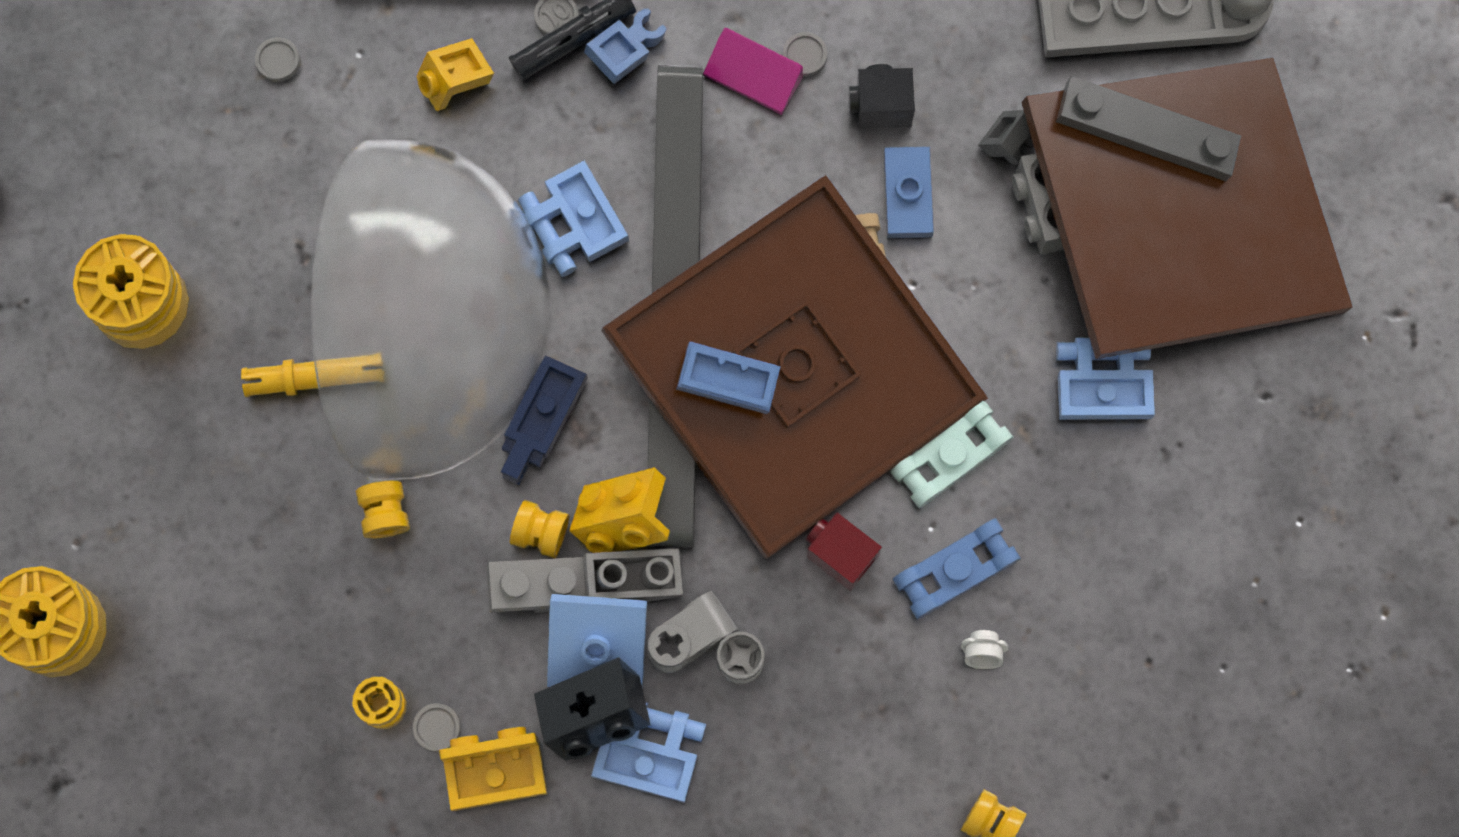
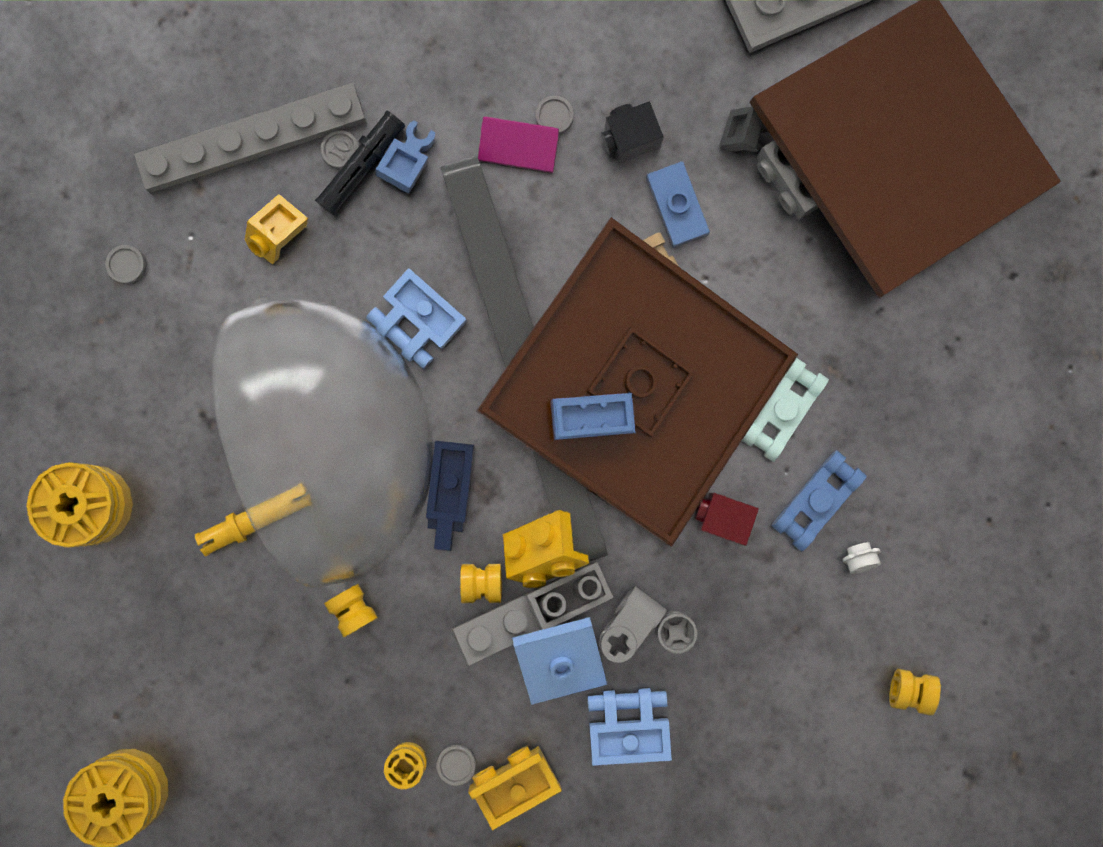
camera: 20 degrees left, 10 degrees up
black brick [534,657,651,761] -> none
dark grey plate [1056,76,1241,181] -> none
light blue plate [1056,338,1155,420] -> none

